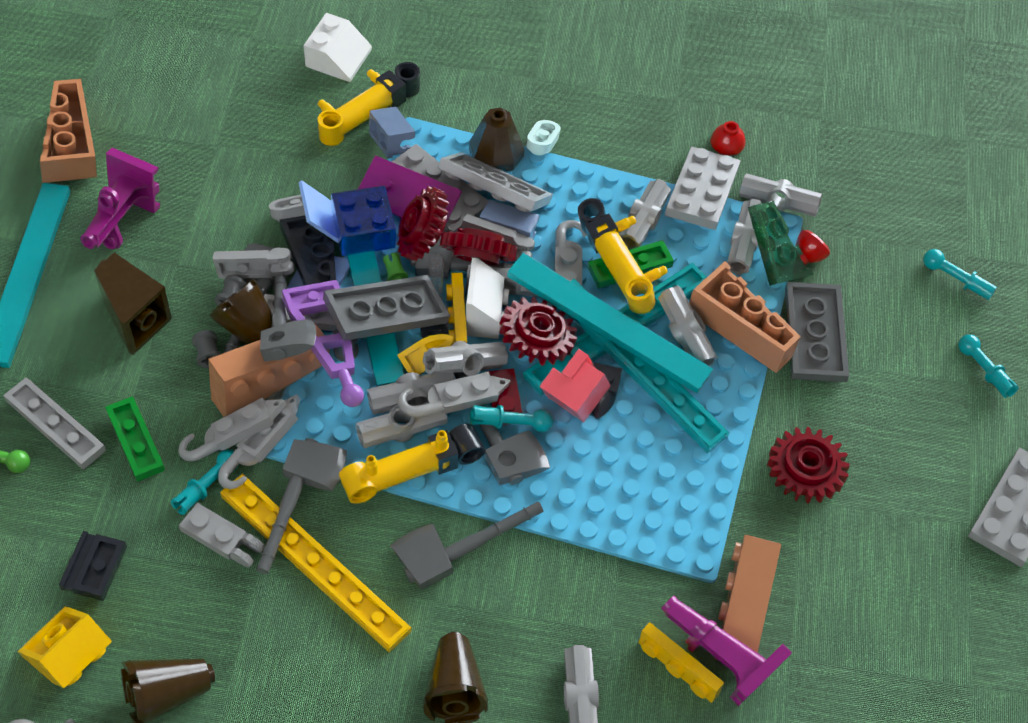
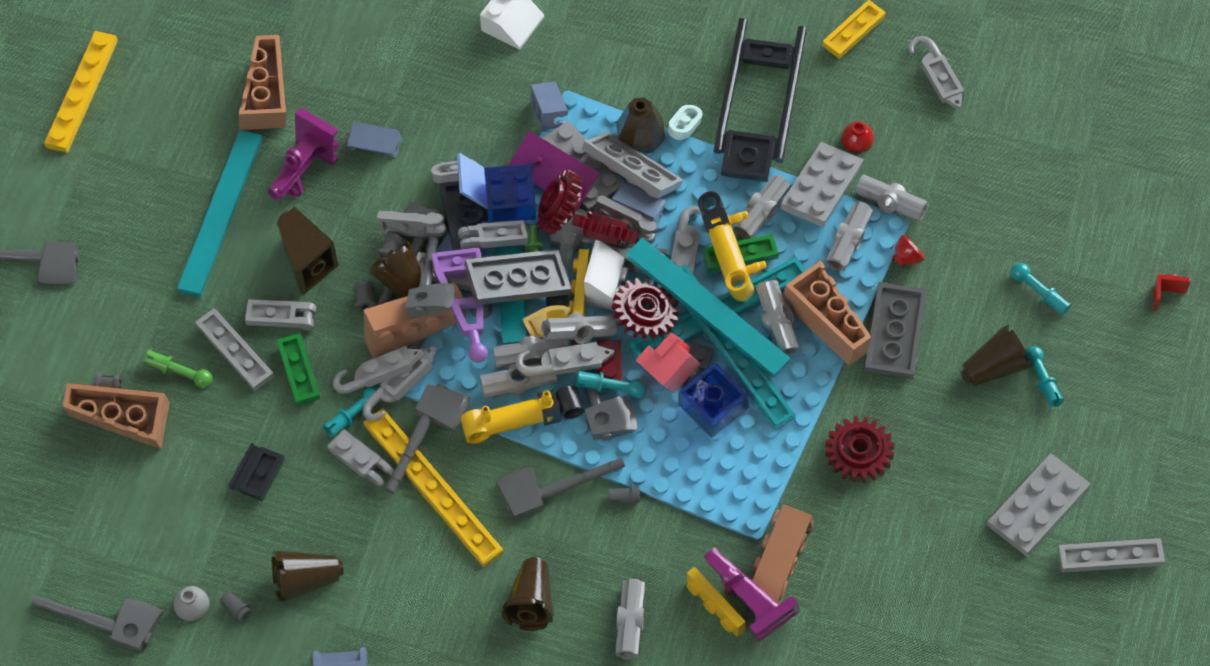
camera: 15 degrees right, 5 degrees up
yellow slope [17,606,112,688] -> none
yellow piece [317,62,420,146] -> none
clear green wing [748,201,814,286] -> none
none -> light grey plate [245,299,316,331]
none -> sand blue hinge [347,122,402,158]
none -> light grey hinge [458,220,528,249]
none -> dark grey pin [609,485,641,505]
none -> clear blue brick [678,362,749,438]
none -> black plate [713,18,807,182]
none -> yellow plate [822,0,886,59]
none -> light grey plate [908,36,964,110]
none -> dark brown cone [960,324,1032,386]

